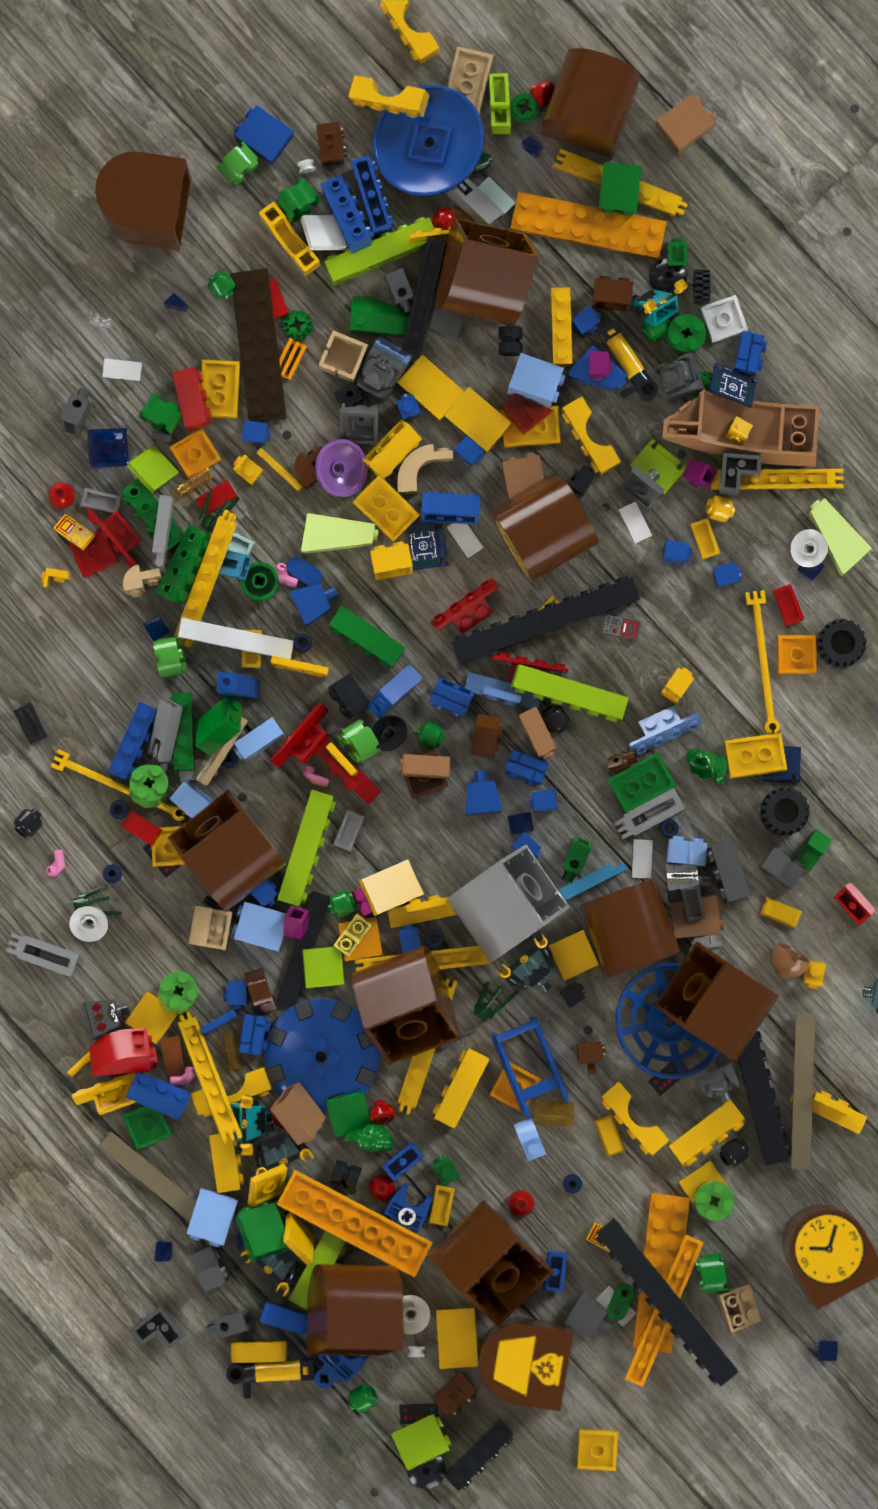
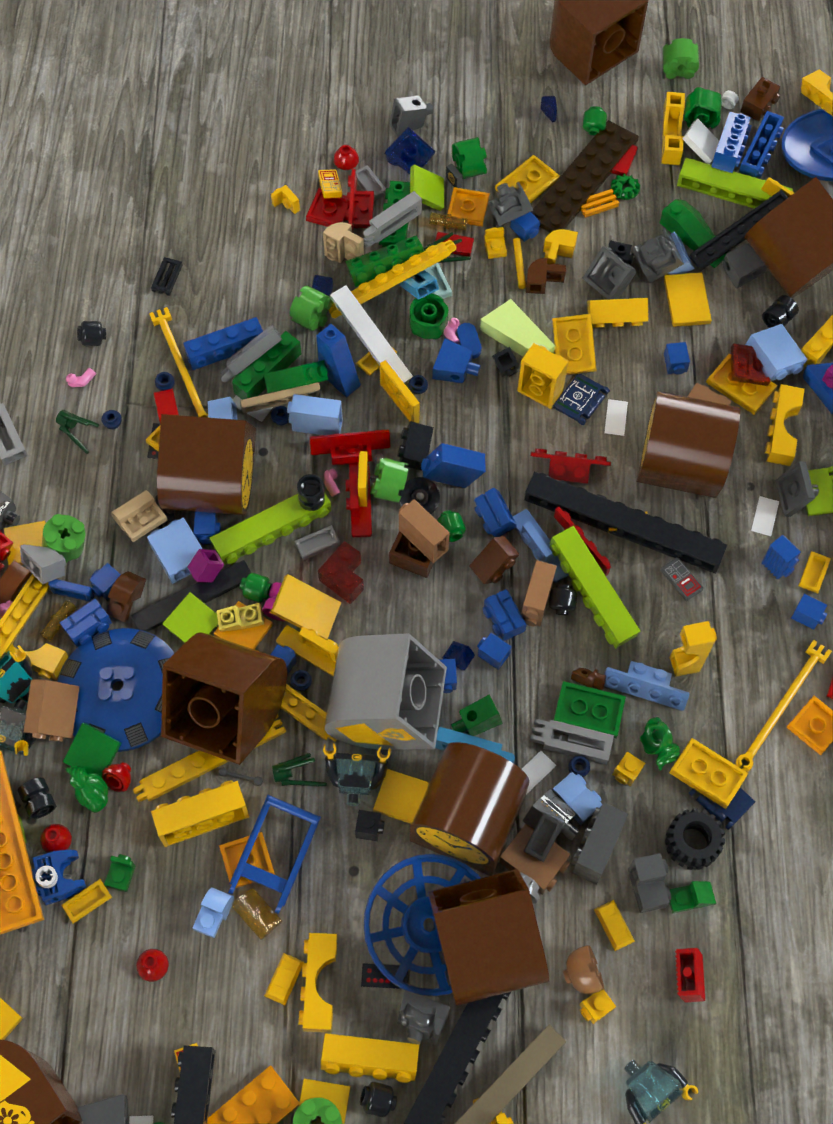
camera: 40 degrees right, 20 degrees down
white dish [69,906,108,942] -> none
clear arm [86,309,113,328] -> none
white sticker [102,358,142,381] -> none
bright green brick [129,765,168,808] -> none
red brick [172,367,212,431] -> none
blue brick [234,105,294,166] -> none
medium lavender dish [315,439,368,497] -> none
tan piece [318,331,369,383] -> none
green brick [329,605,406,669] -> none
blue brick [382,1141,424,1181] -> none
dark grey torso [383,268,414,313] -> none
blue brick [396,394,421,422] -> none
tan arch [398,444,453,495] -> none
blue brick [421,491,480,525] -> none
reddish brown brick [428,1199,554,1327] -> none
yellow tile [444,387,512,453] -> none
blue torso [465,770,502,815] -> none
blue brick [543,1250,567,1293] -> none
dark blue plate [563,1174,582,1194] -> none
black brick [568,465,595,497] -> none
reddish brown brick [576,1041,606,1076] -> none
none -> light grey slope [20,544,66,584]
none -> black wheel [297,474,325,511]
none -> clear red brick [318,541,364,604]
none -> dark grey brick [488,182,534,226]
none -> black brick [492,347,520,377]
none -> yellow brick [543,229,578,264]
none -> yellow bracket [612,752,646,786]

